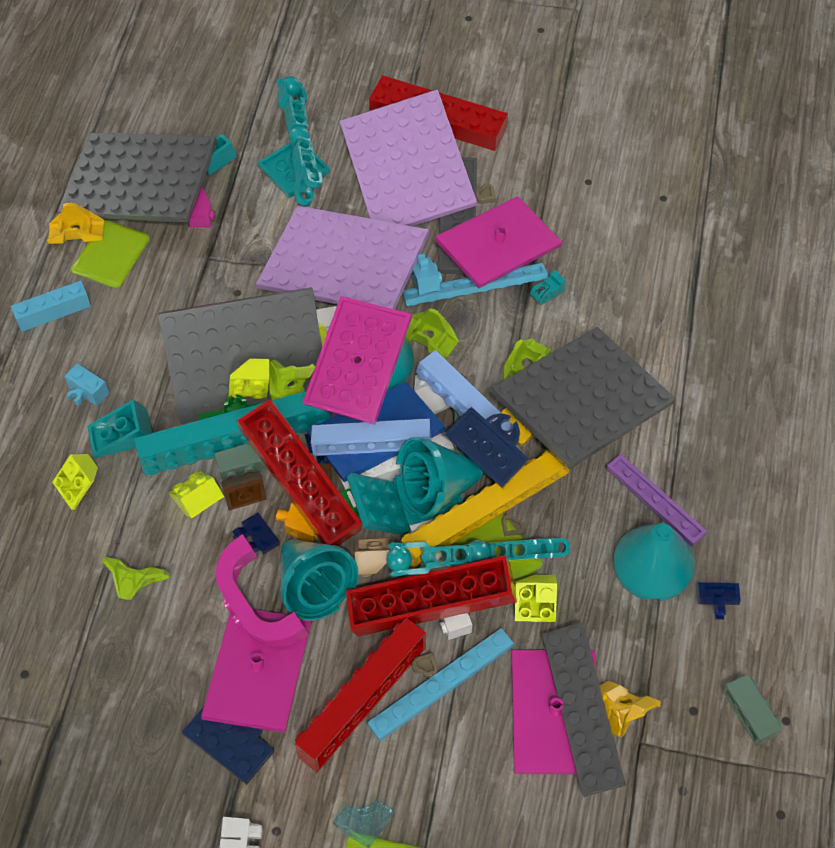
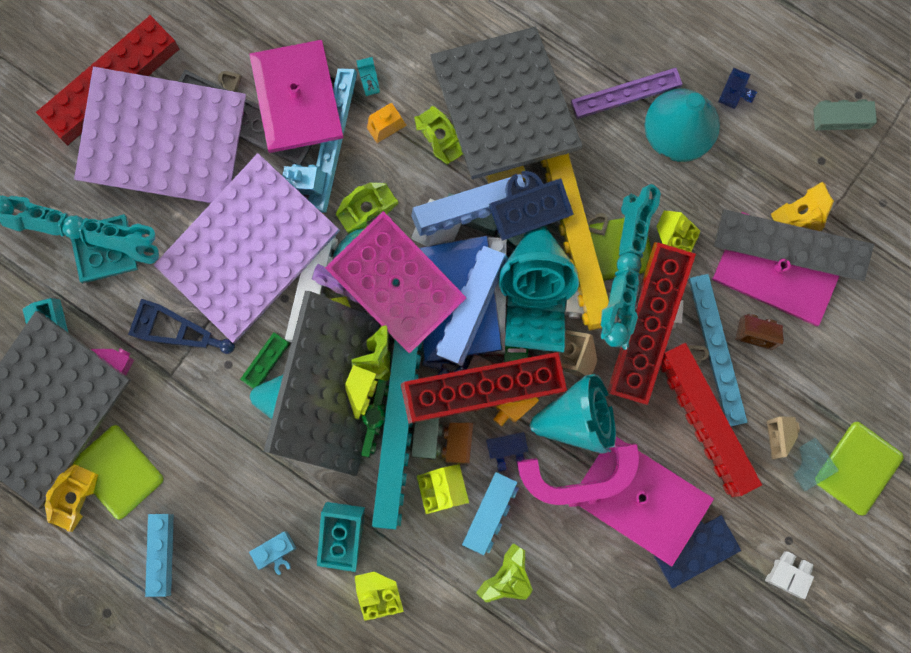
camera: 70 degrees left, 20 degrees up
none -> dark blue plate [128,299,235,354]
none -> light orange torso [367,103,407,143]
none -> medium azure brick [462,472,519,555]
none -> reddish brown slope [735,314,784,350]
none -> tan slope [767,417,800,460]

